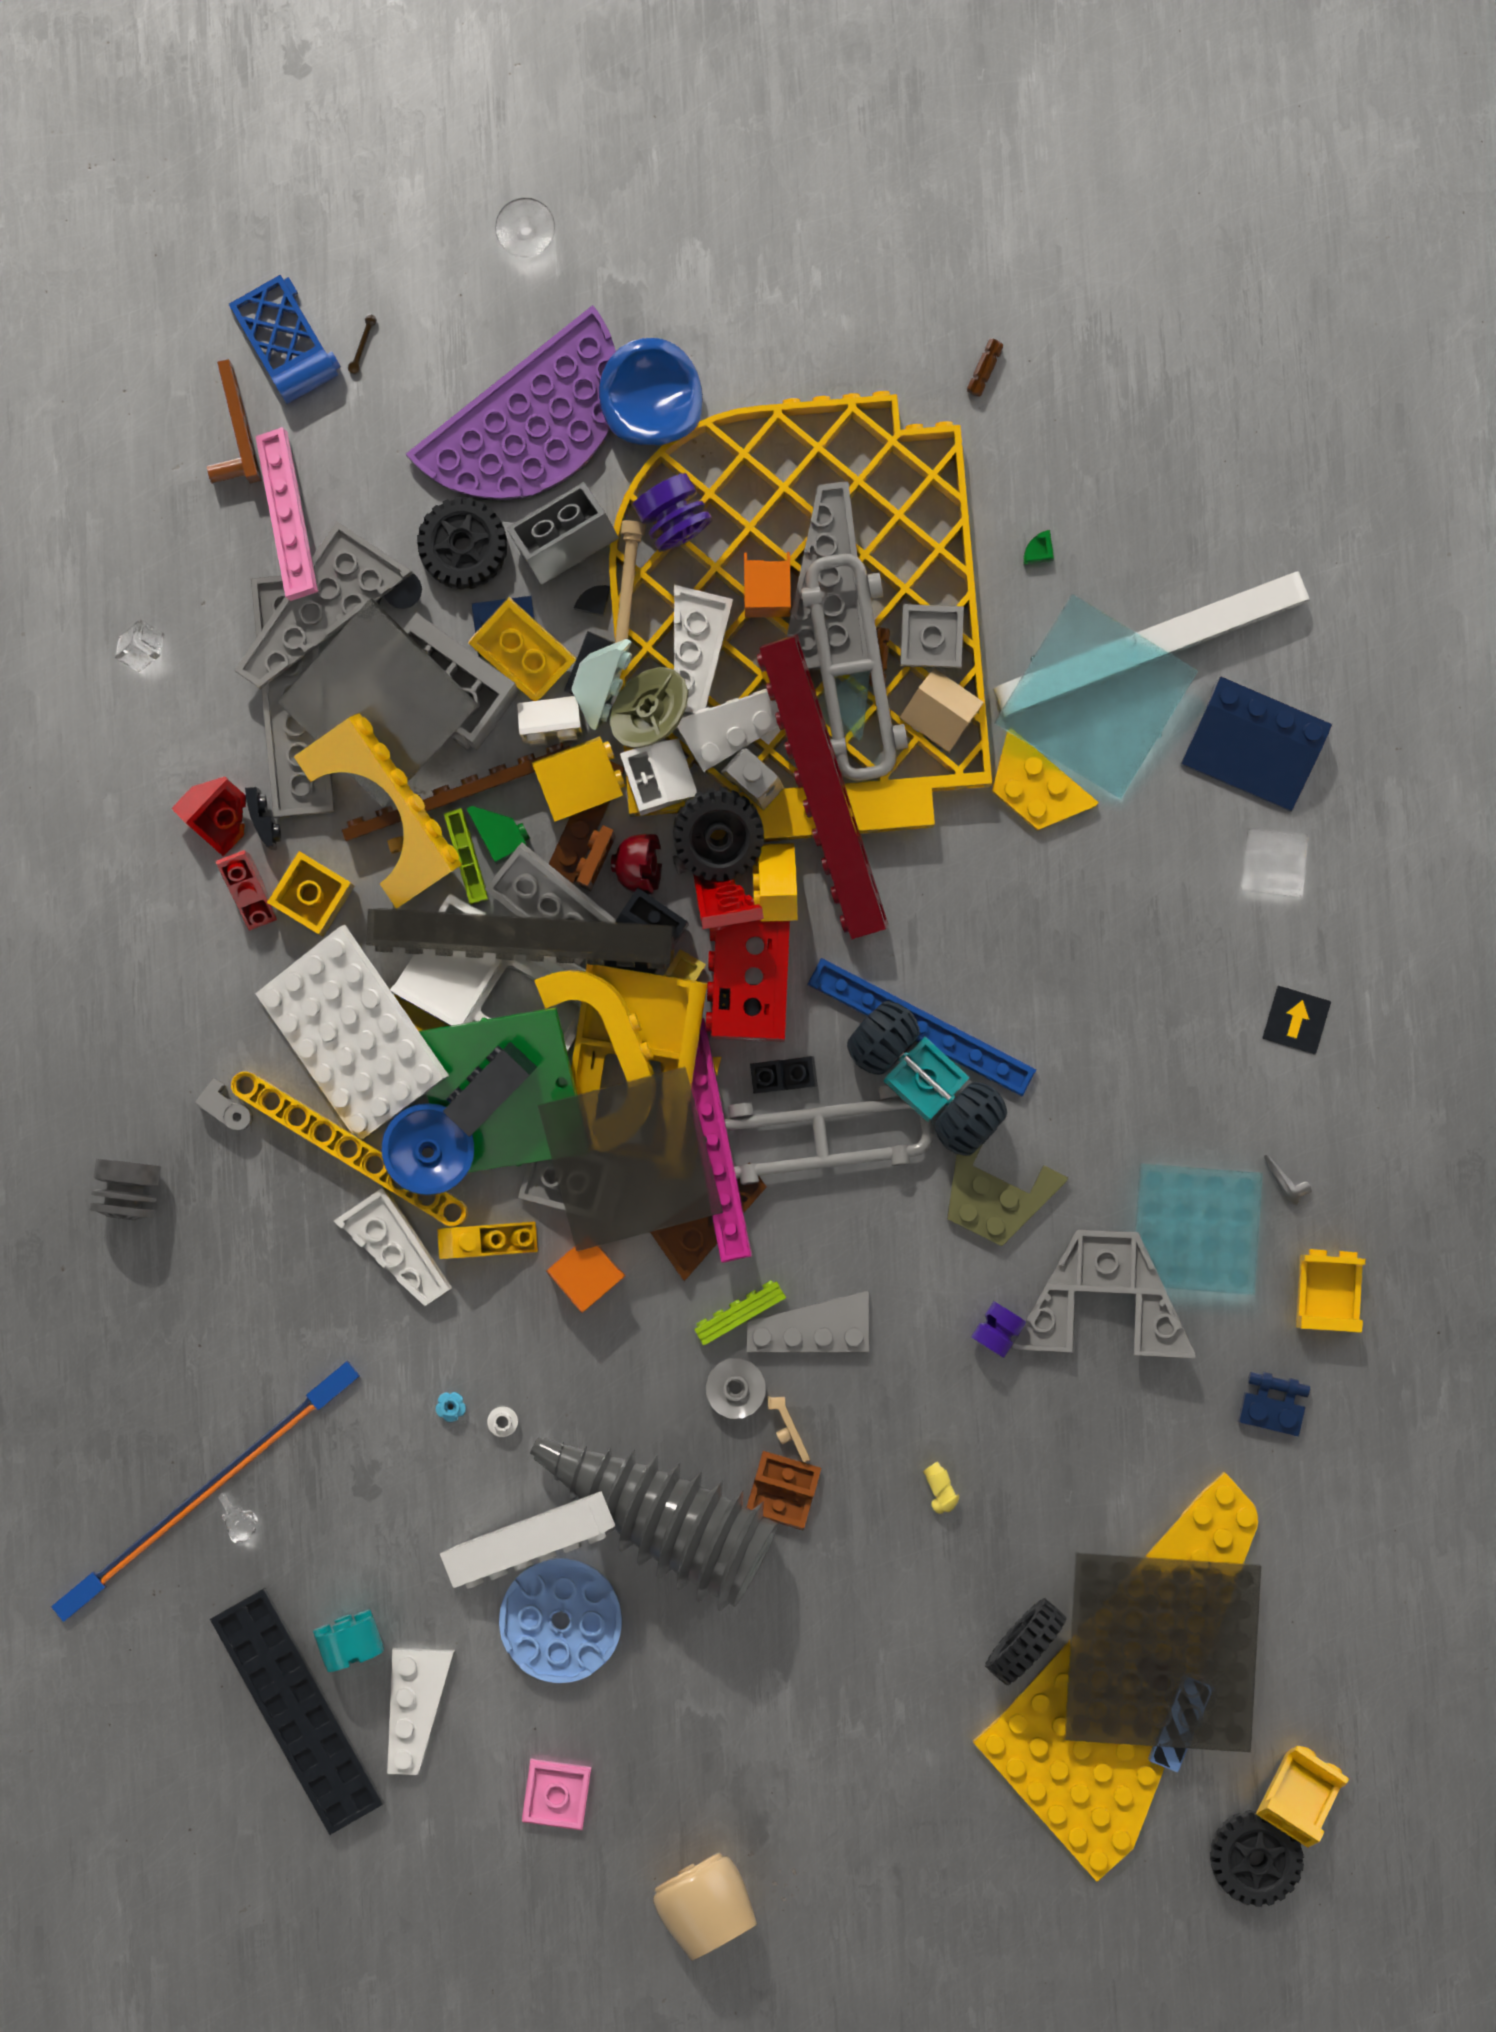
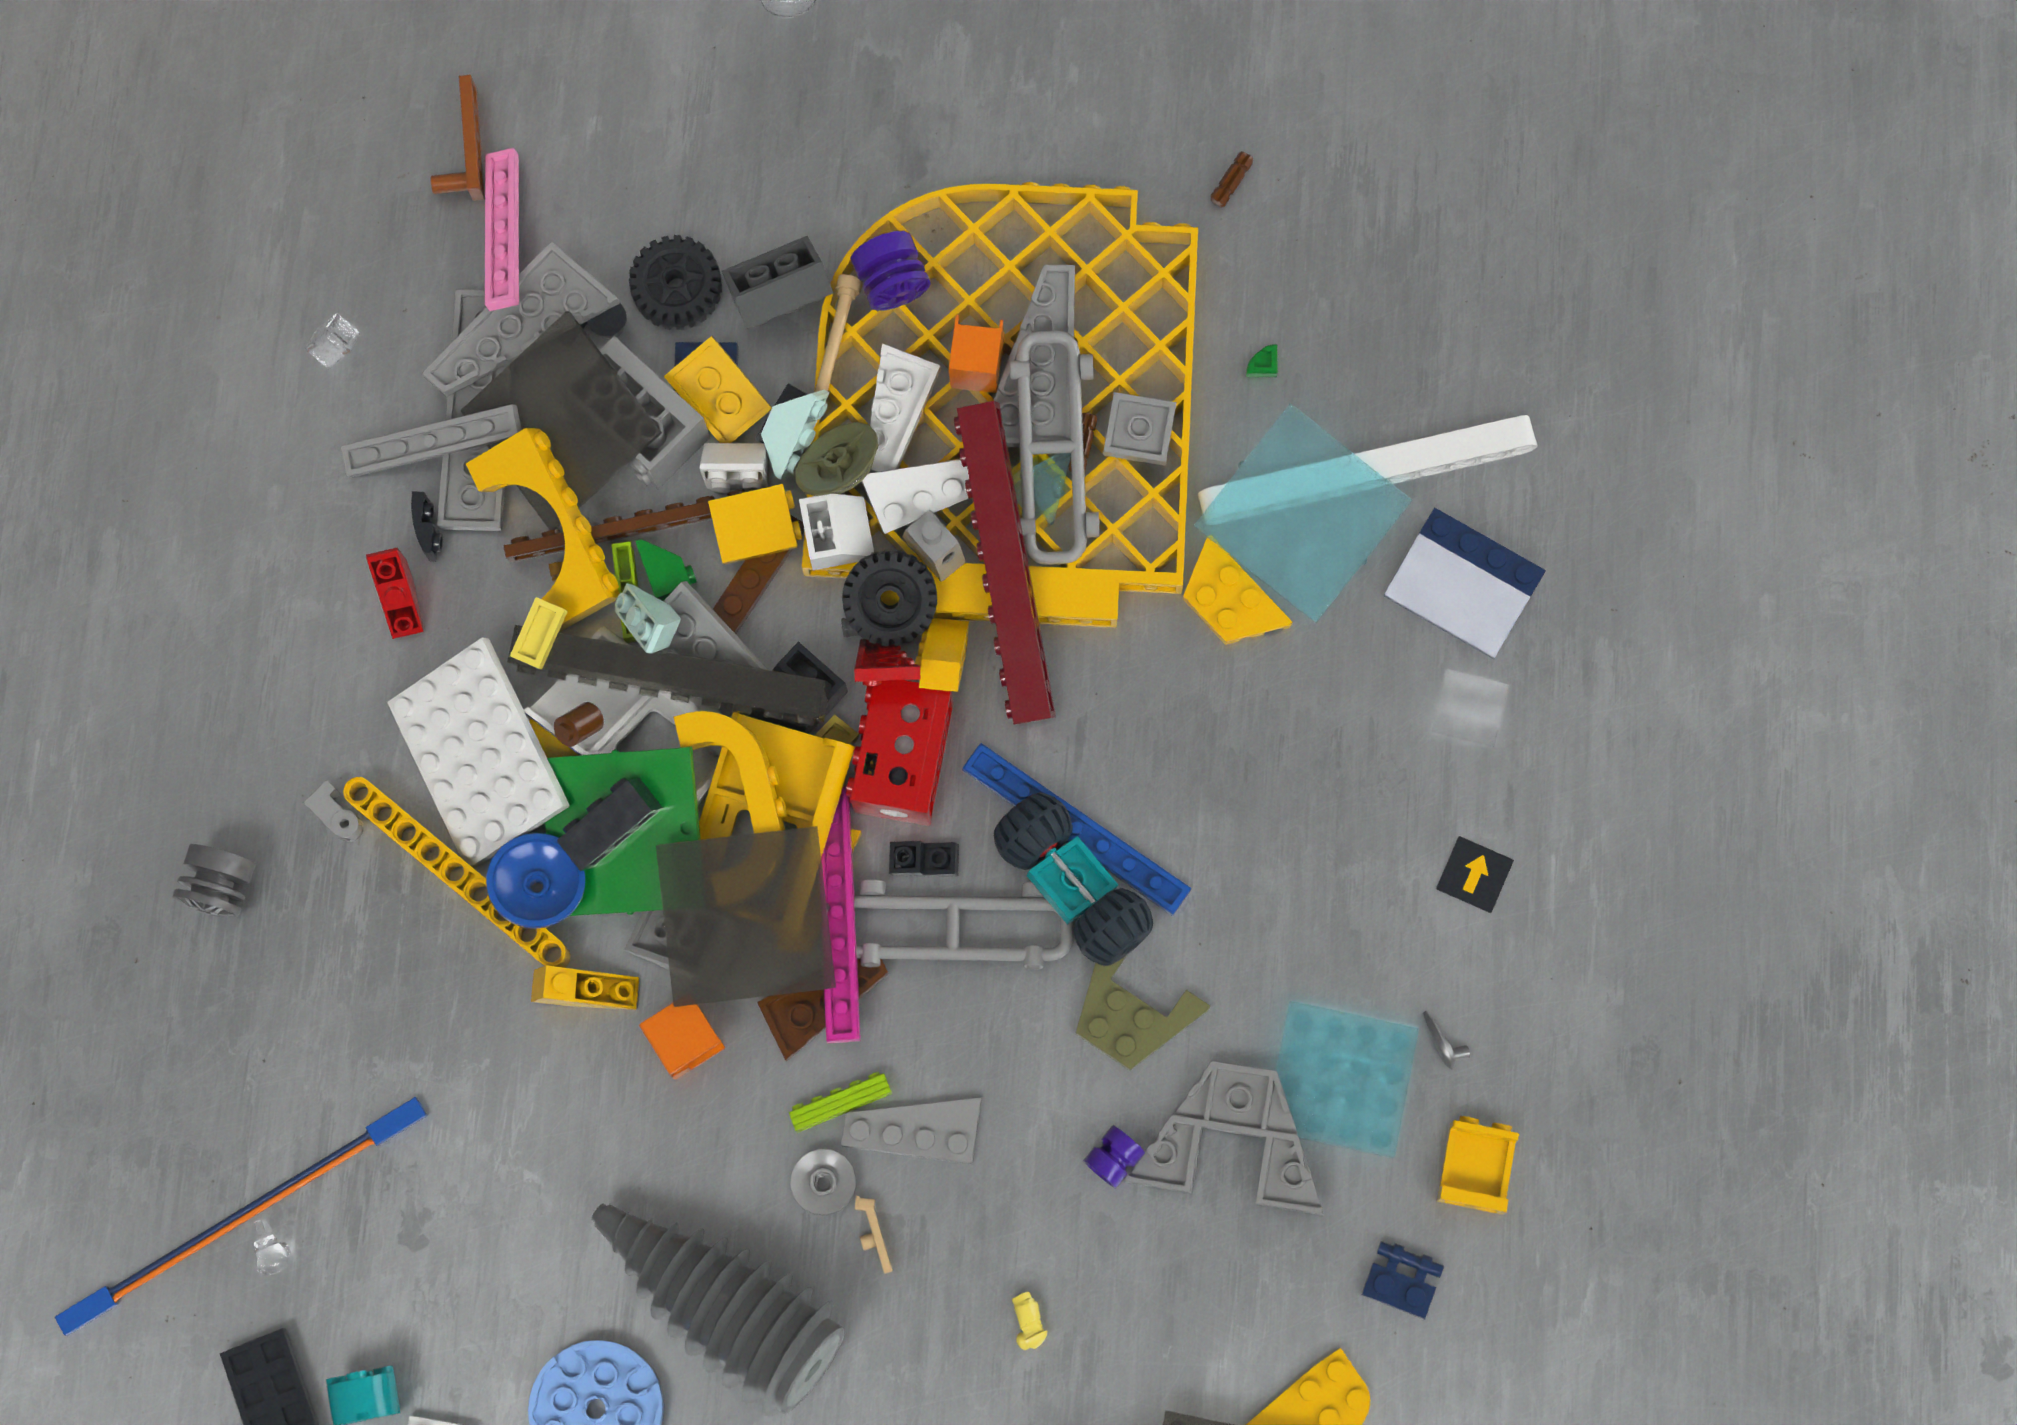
camera: 10 degrees right, 10 degrees down
red slope [171,776,246,857] -> none
blue piece [229,275,341,405] -> none
yellow brick [267,851,355,937] -> none
white wing [334,1187,452,1306] -> none
dark brown hinge [348,314,377,375] -> none
medium lavender plate [406,305,616,500] -> none
medium azure plate [436,1392,466,1422] -> none
white brick [440,1491,615,1589] -> none
white plate [487,1406,518,1437] -> none
black tile [574,585,611,617] -> none
dark orange plate [575,825,616,891] -> none
blue piece [599,338,703,445] -> none
dark red cylinder [611,834,662,894] -> none
dark orange slope [746,1451,822,1531] -> none
tan slope [899,668,984,752] -> none
none -> light grey plate [341,404,522,477]
none -> light yellow tile [510,597,568,670]
none -> reddish brown brick [554,702,604,747]
none -> light aqua slope [615,583,681,654]

